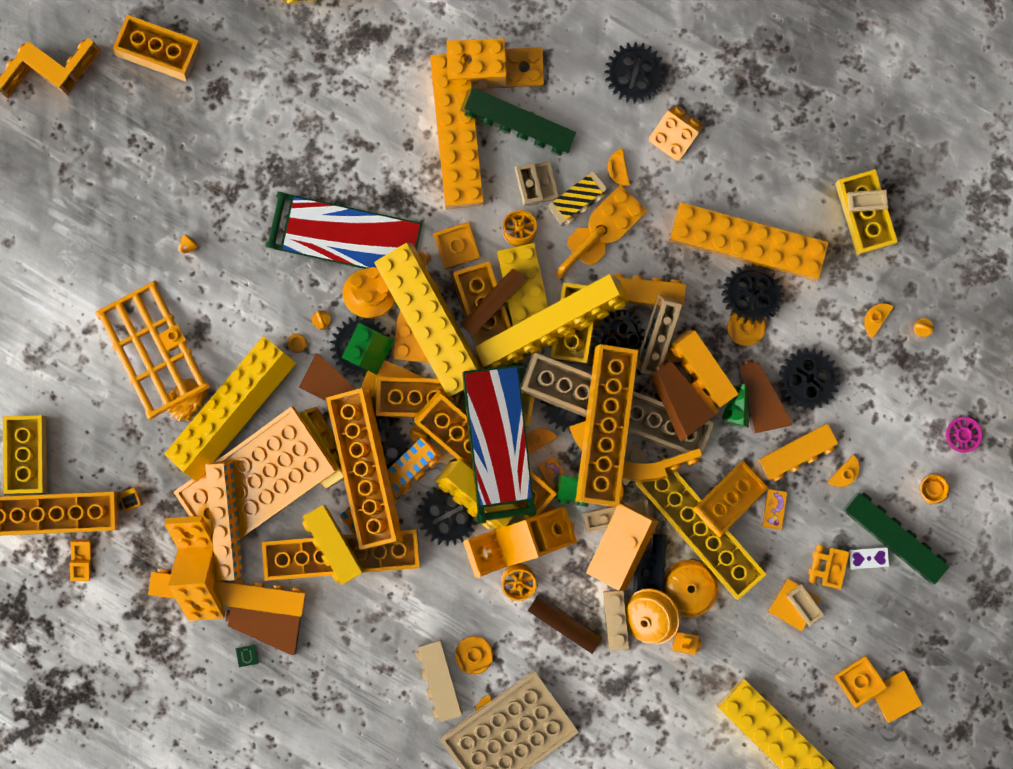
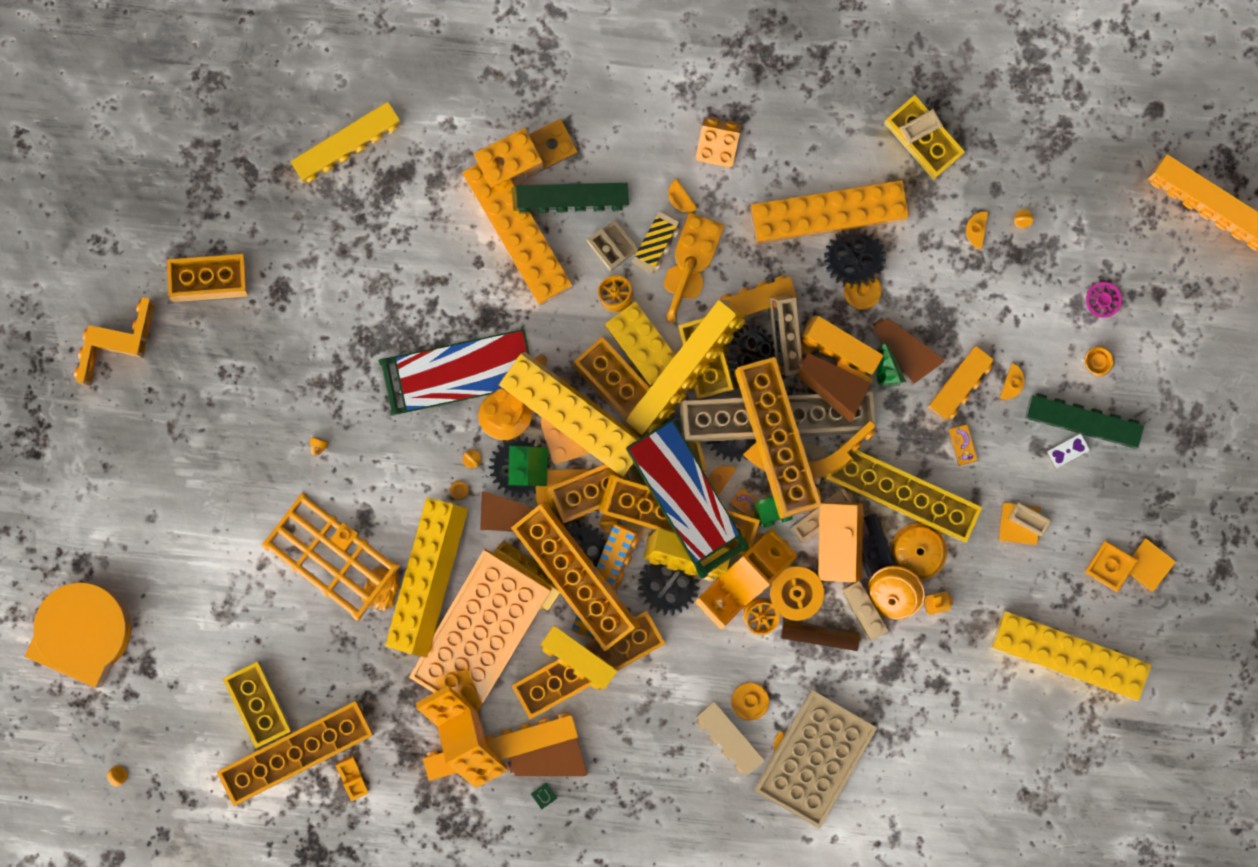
camera: 25 degrees left, 0 degrees up
slope [118,487,143,512] -> none
light orange brick [205,461,243,581] -> none
light orange tile [433,222,481,270] -> none
reddish brown brick [459,268,527,338] -> none
black gear [604,42,666,104] -> none
light orange tile [693,460,768,537] -> none
black gear [778,348,841,410] -> none
light orange plate [808,545,849,590] -> none
none -> light orange piece [770,566,824,621]

